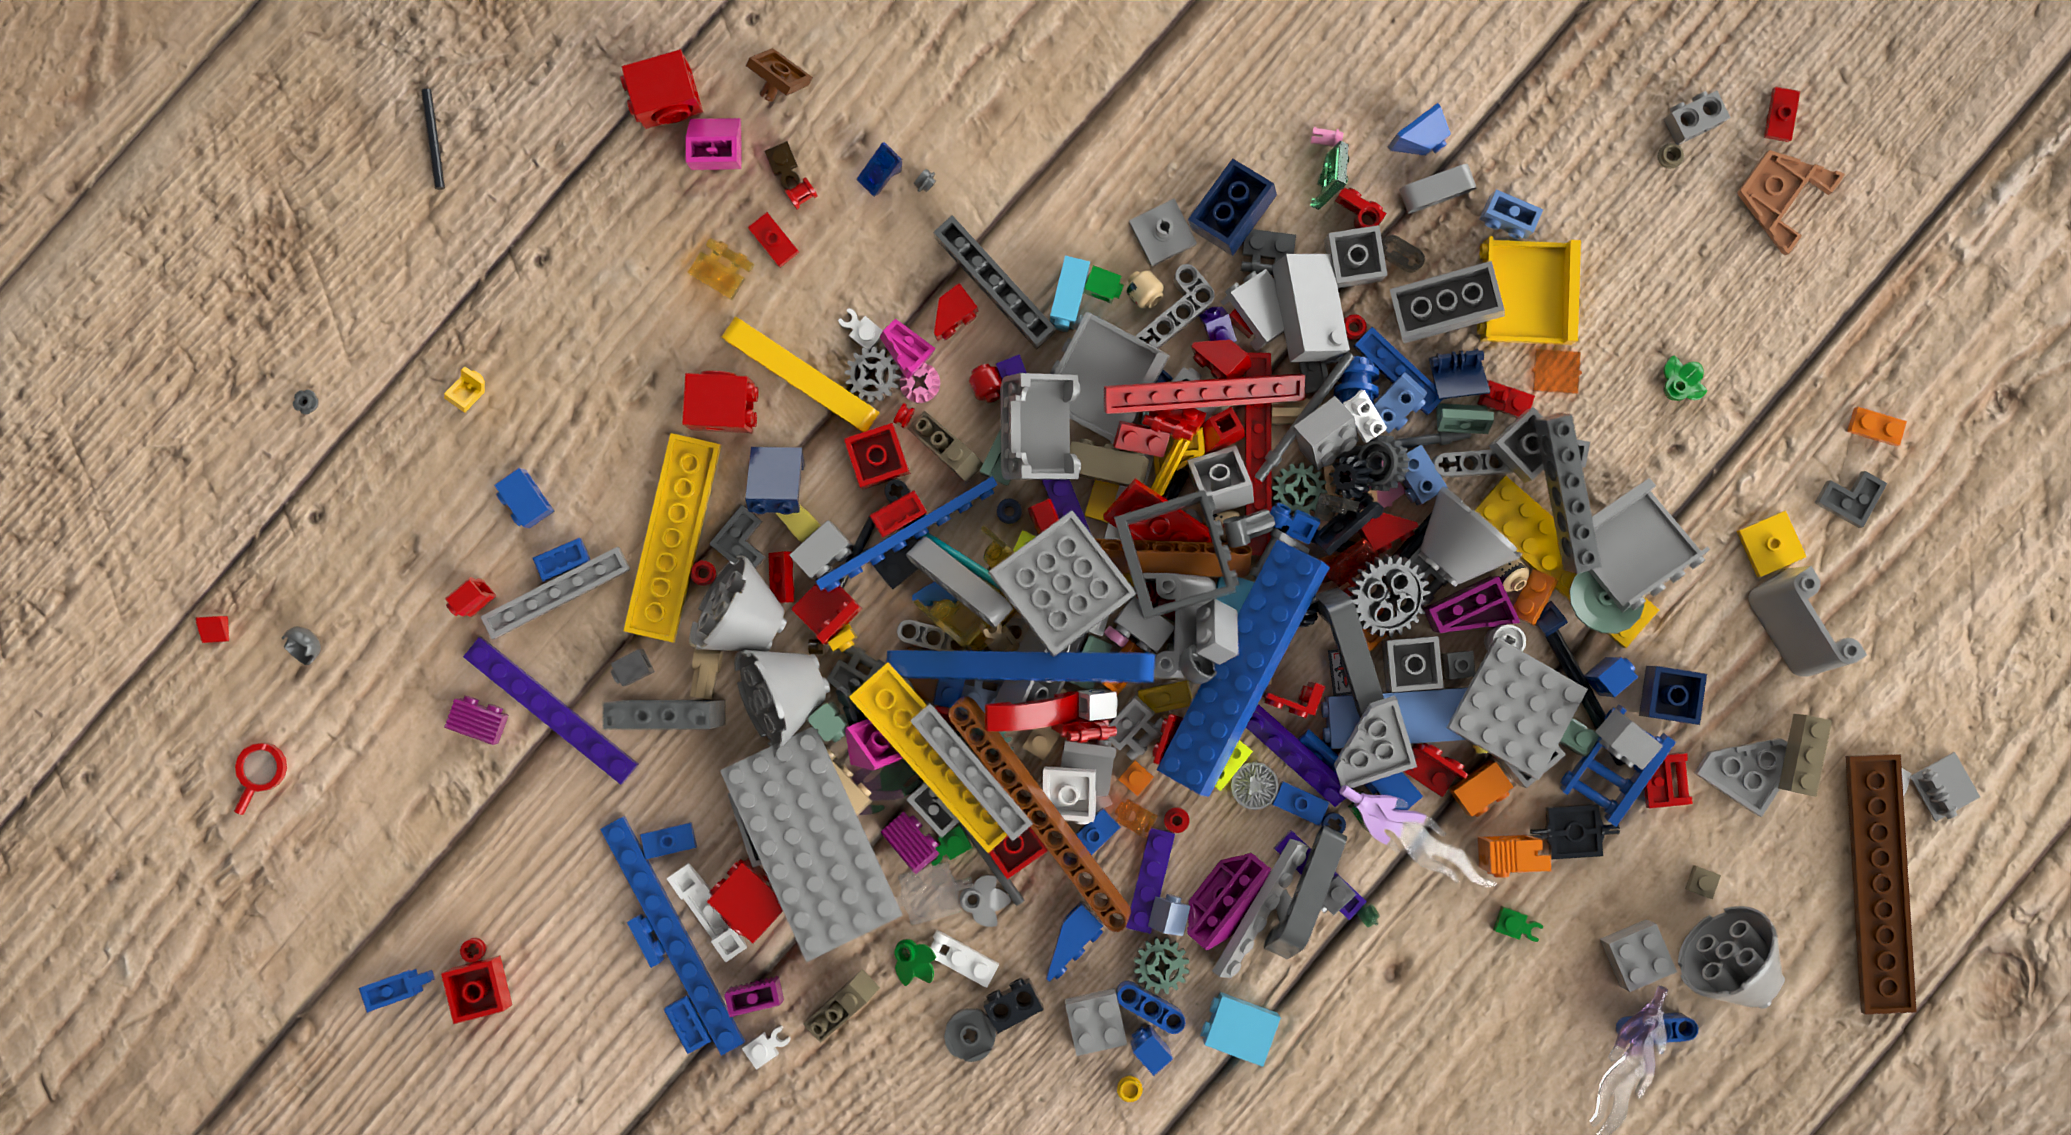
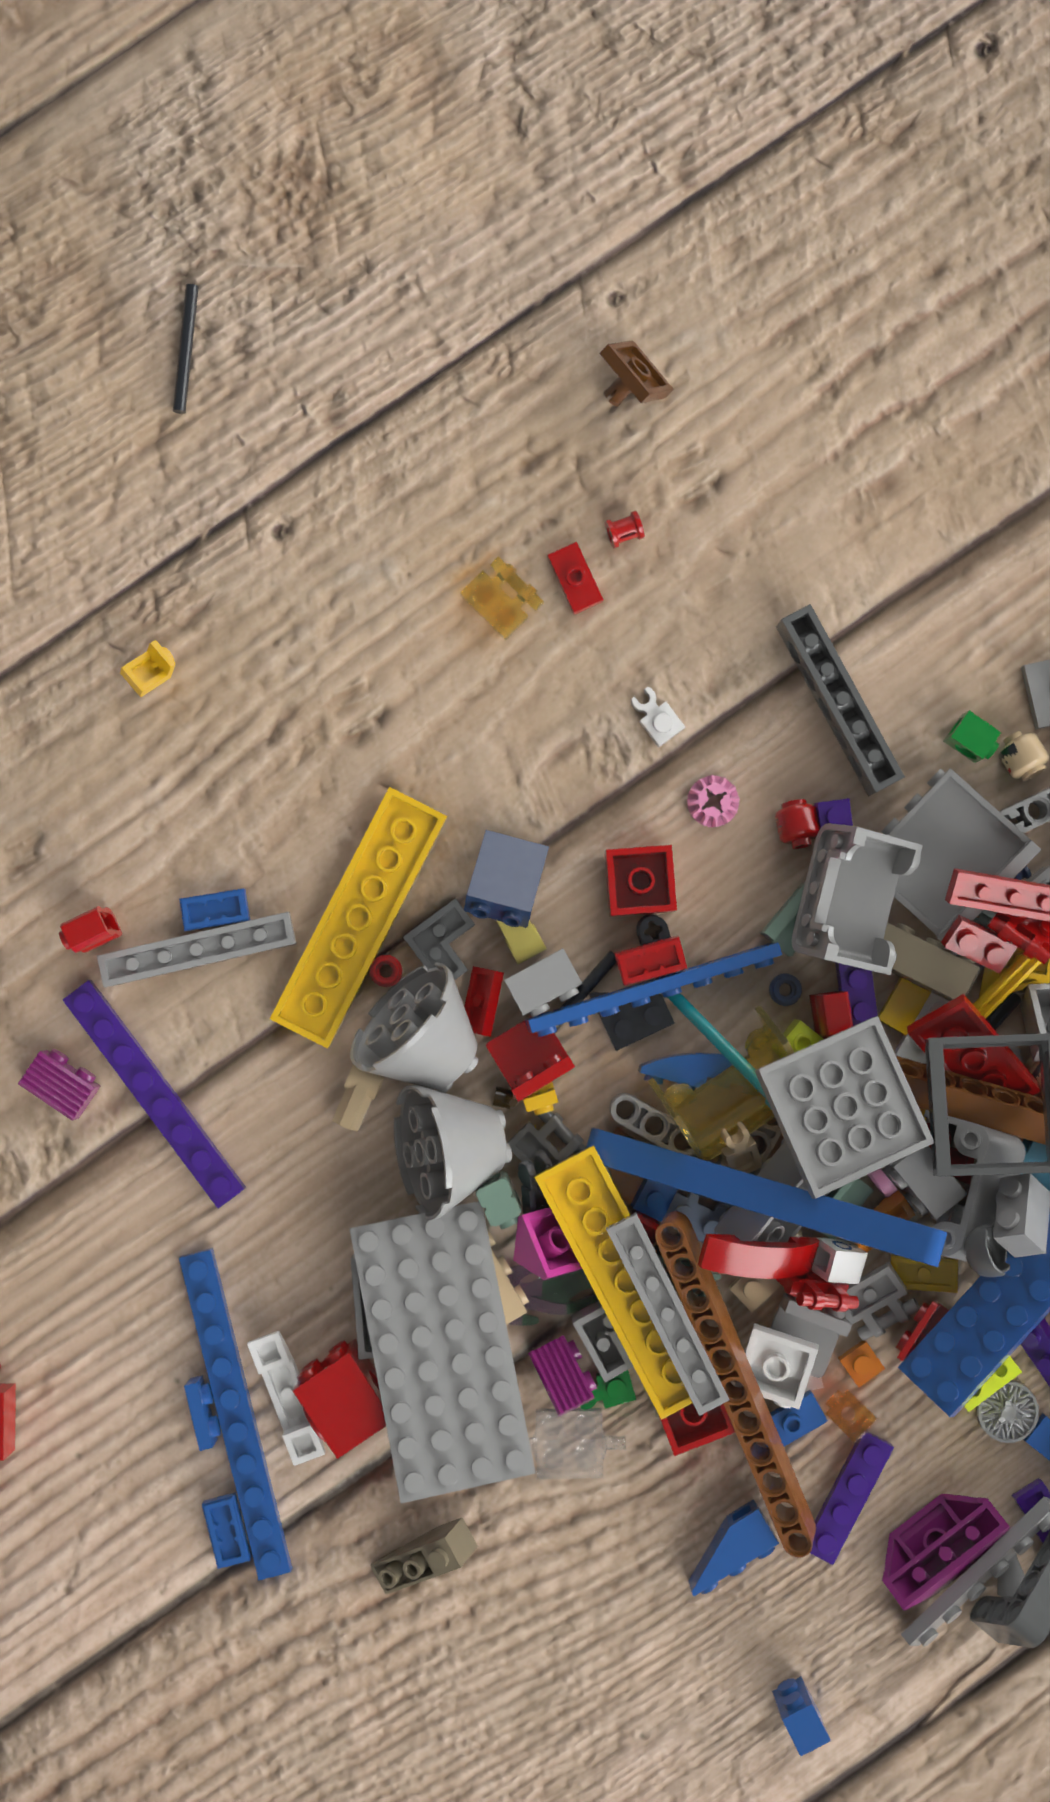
camera: 15 degrees right, 0 degrees up
blue brick [494,468,554,529] -> none
dark grey window [603,700,726,729] -> none
flat silver brick [611,649,655,686] -> none
red brick [620,49,704,129] -> none
blue plate [640,822,697,859] -> none
red brick [682,370,759,434] -> none
dark pink slope [686,118,742,170] -> none
yellow beam [721,316,880,432] -> none
magenta brick [724,975,784,1017] -> none
white plate [742,1025,791,1070] -> none
dark brown plate [764,141,801,190] -> none
light grey gear [845,347,901,402] -> none
clear blue slope [856,142,902,197] -> none
dark pink wing [879,318,936,379] -> none
red bush [893,403,915,429] -> none
green plate [894,939,936,986] -> none
light grey beam [906,536,1013,628] -> none
dark tan slope [908,410,983,483] -> none
dark grey plate [913,169,936,192] -> none
white plate [929,930,999,988] -> none
red slope [934,283,979,341] -> none
dark grey plate [944,1008,996,1062] -> none
dark grey bar [958,821,1025,906] -> none
light grey plate [960,875,1011,927] -> none
black brick [983,977,1044,1034] -> none
medium azure brick [1050,255,1090,332] -> none
light grey brick [1065,988,1127,1056] -> none
blue beam [1116,980,1186,1034] -> none
yellow plate [1117,1075,1143,1102] -> none
sand green gear [1134,937,1190,994] -> none
sand blue brick [1148,894,1191,936] -> none
red plate [1164,807,1190,833] -> none
medium azure brick [1200,992,1281,1067] -> none

